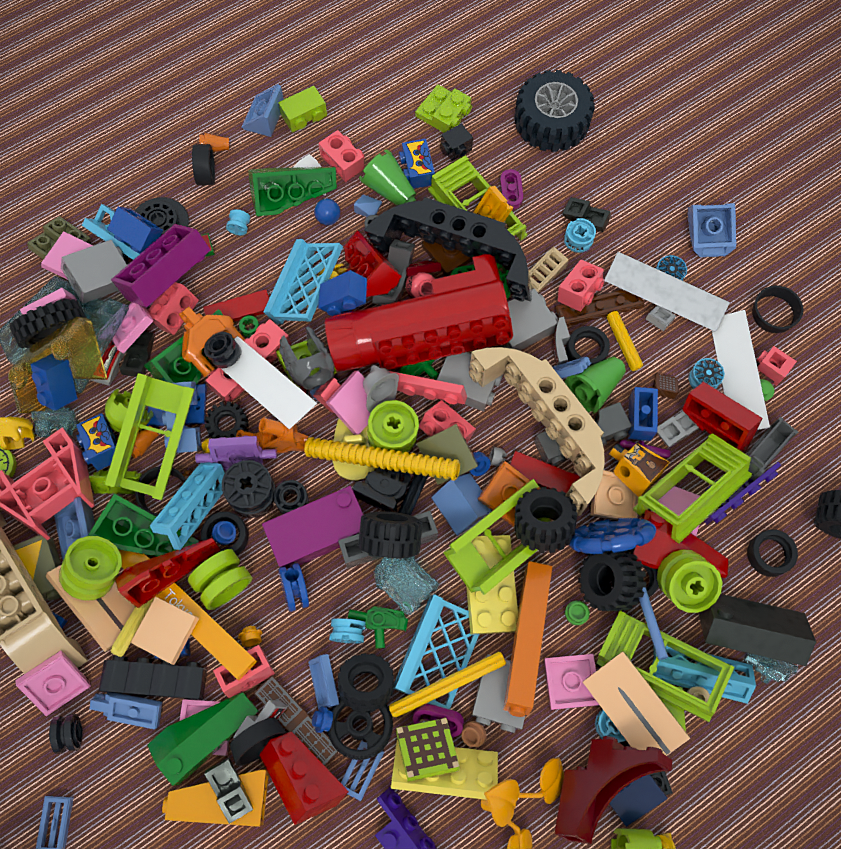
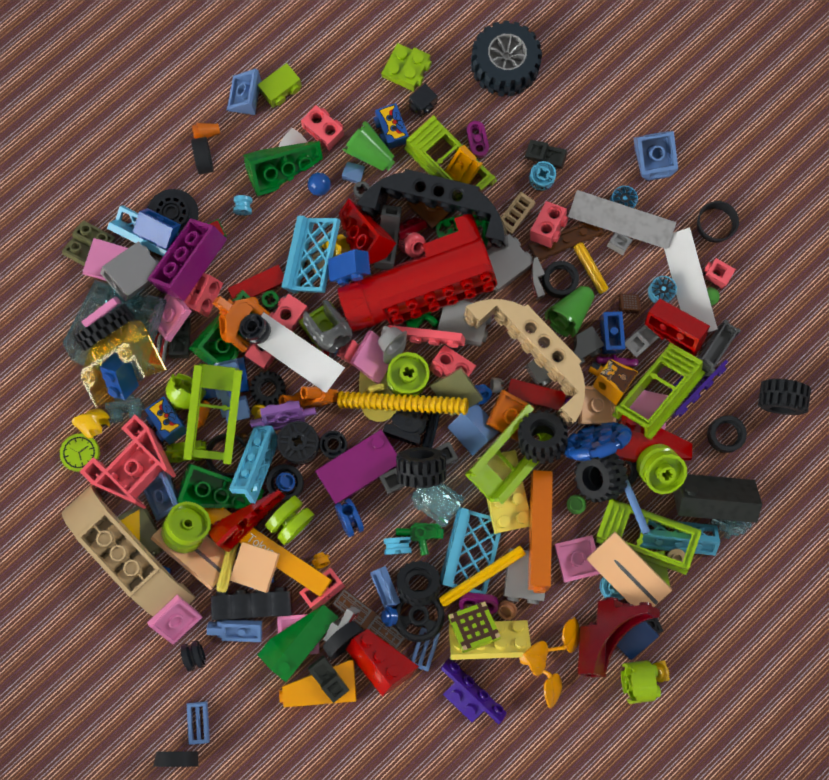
camera: 10 degrees left, 10 degrees up
medium blue tile [552,357,591,378] -> none

